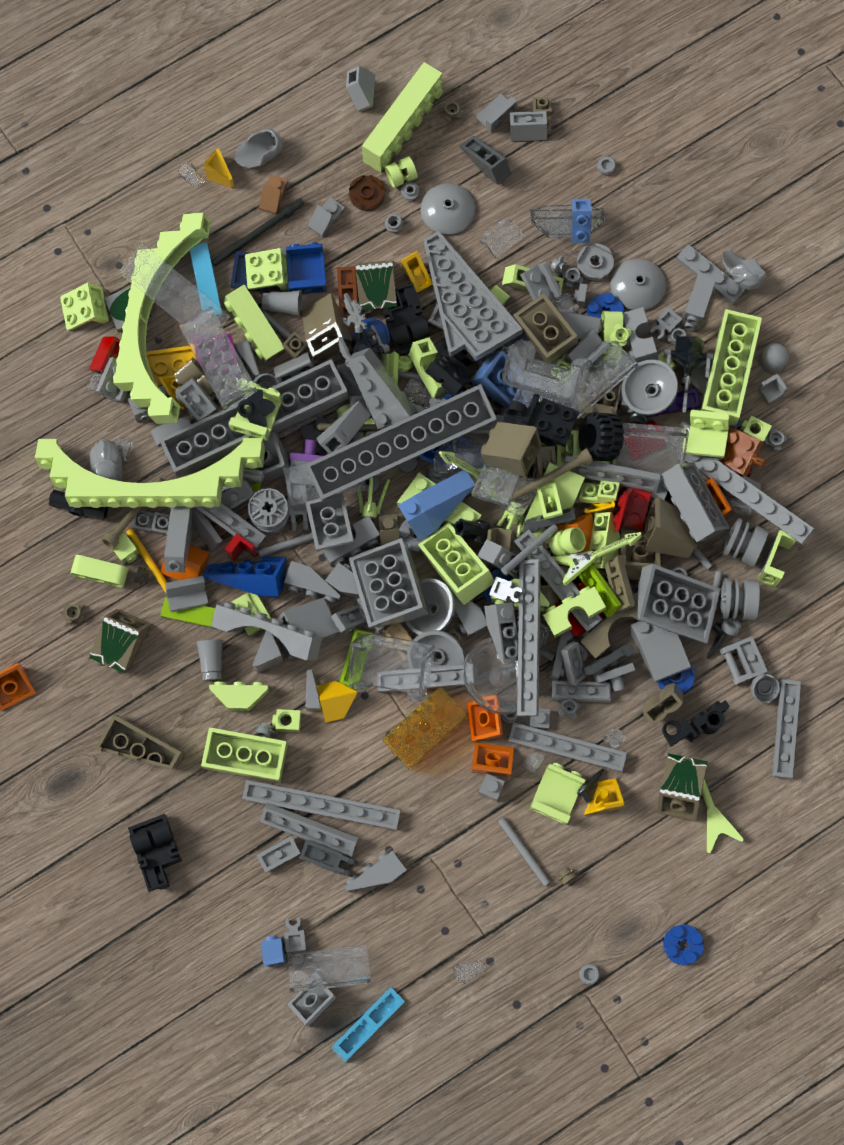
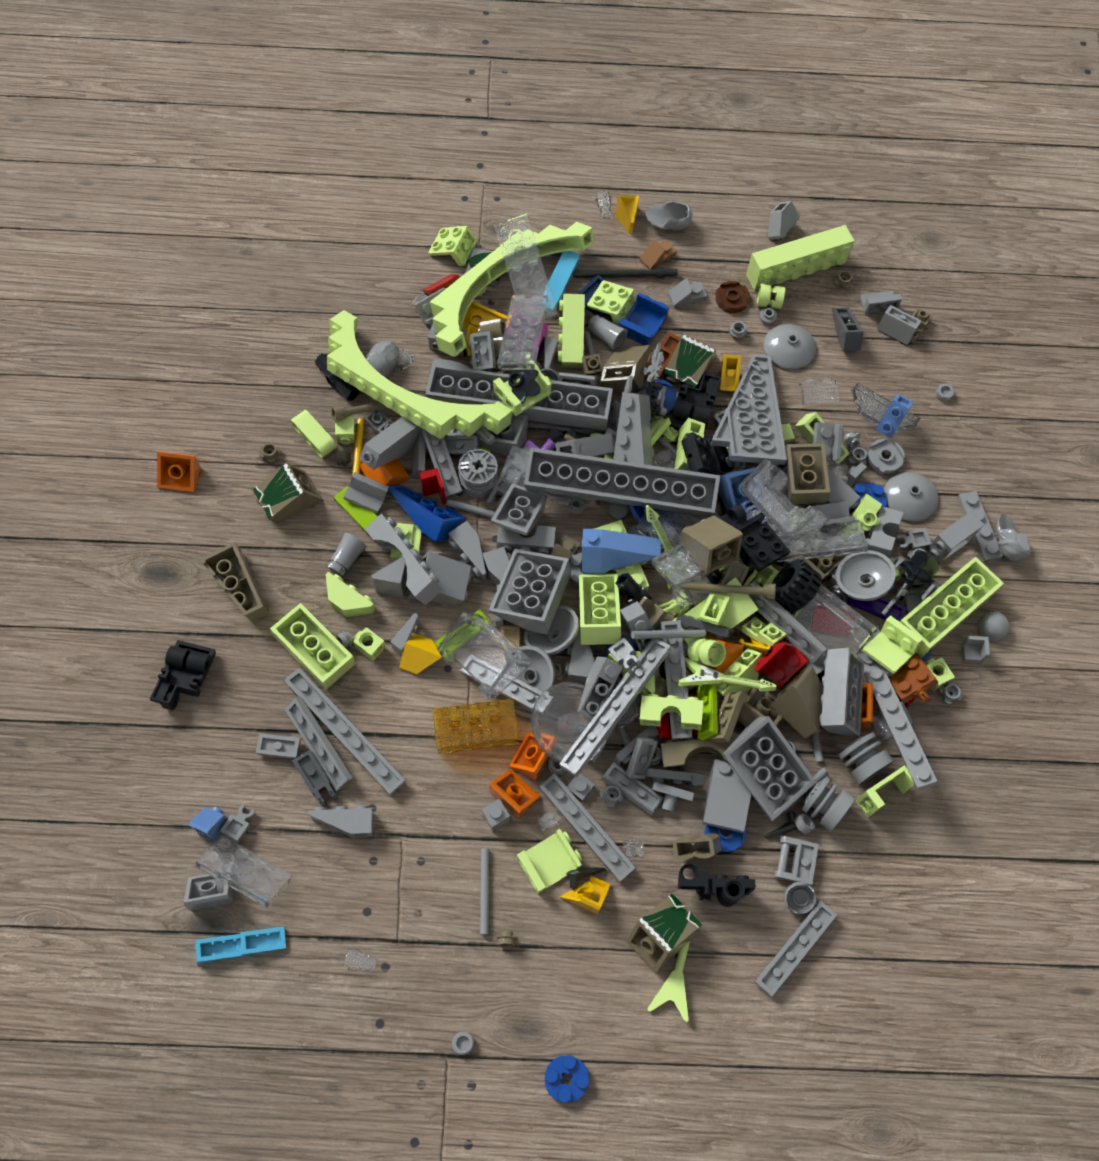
camera: 30 degrees right, 10 degrees down
light grey slope [331,605,367,636] -> none
yellowish green plant [357,477,390,519] -> none

